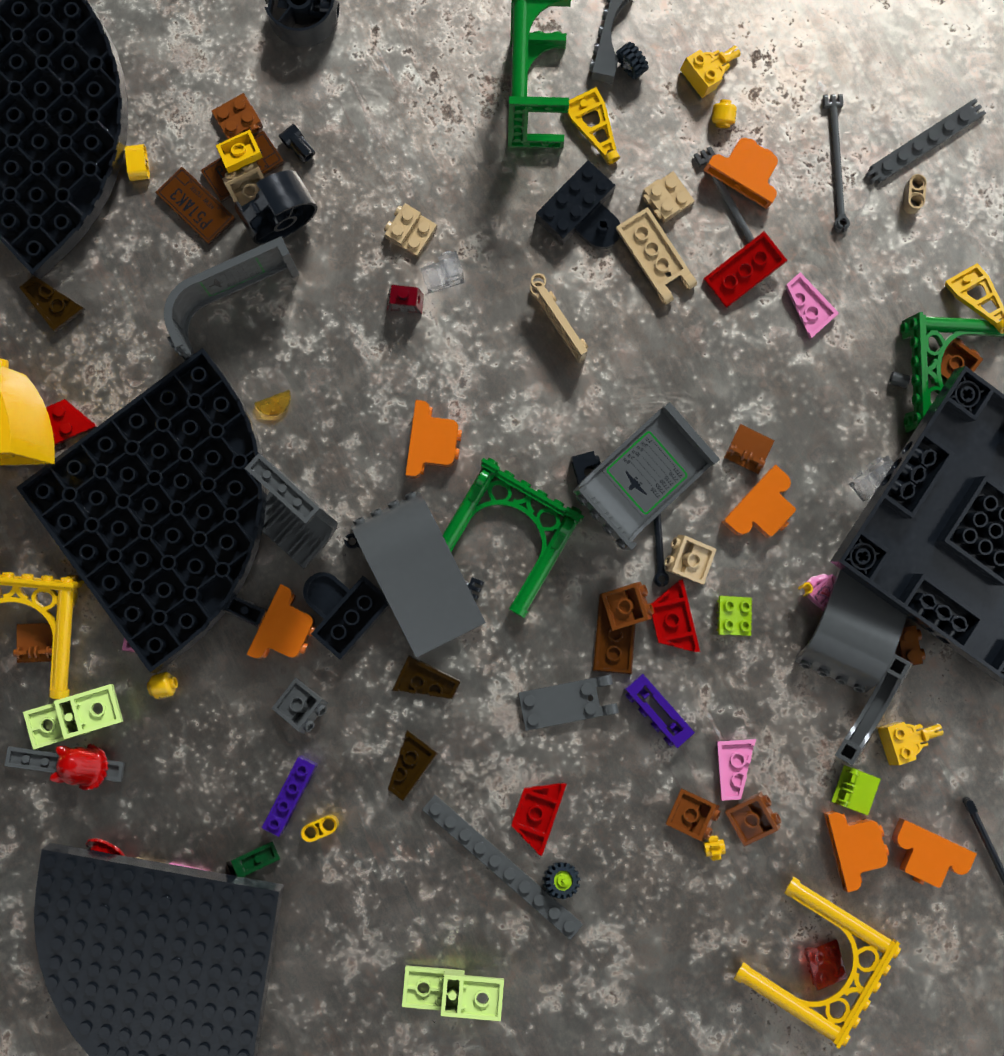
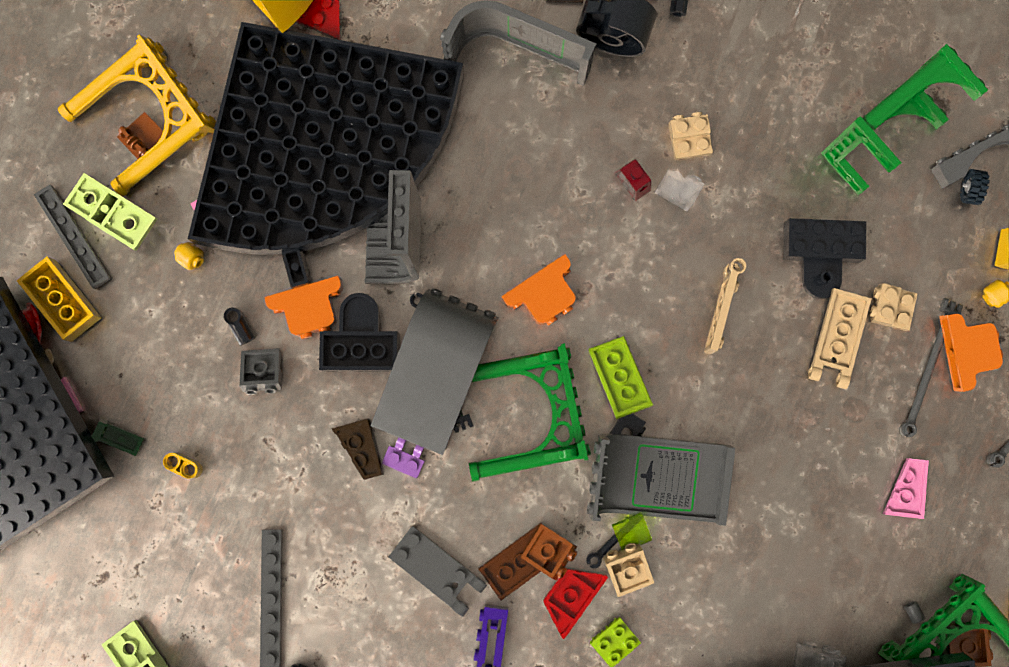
camera: 55 degrees right, 0 degrees up
red hair [50,743,108,790] -> none
clear yellow plate [254,390,291,416] -> none
dark purple brick [262,756,318,837] -> none
dark brown wing [388,730,439,801] -> none
red wing [511,783,567,856] -> none
yellow plate [567,87,620,165] -> none
red tile [704,231,788,308] -> none
orange brick [722,464,796,538] -> none
dark orange hinge [724,424,775,474] -> none
none -> yellow brick [16,256,102,342]
none -> black piece [223,307,255,346]
none -> medium lavender plate [382,437,425,479]
none -> lime plate [588,336,653,419]
none -> clear neon green piece [611,512,653,550]

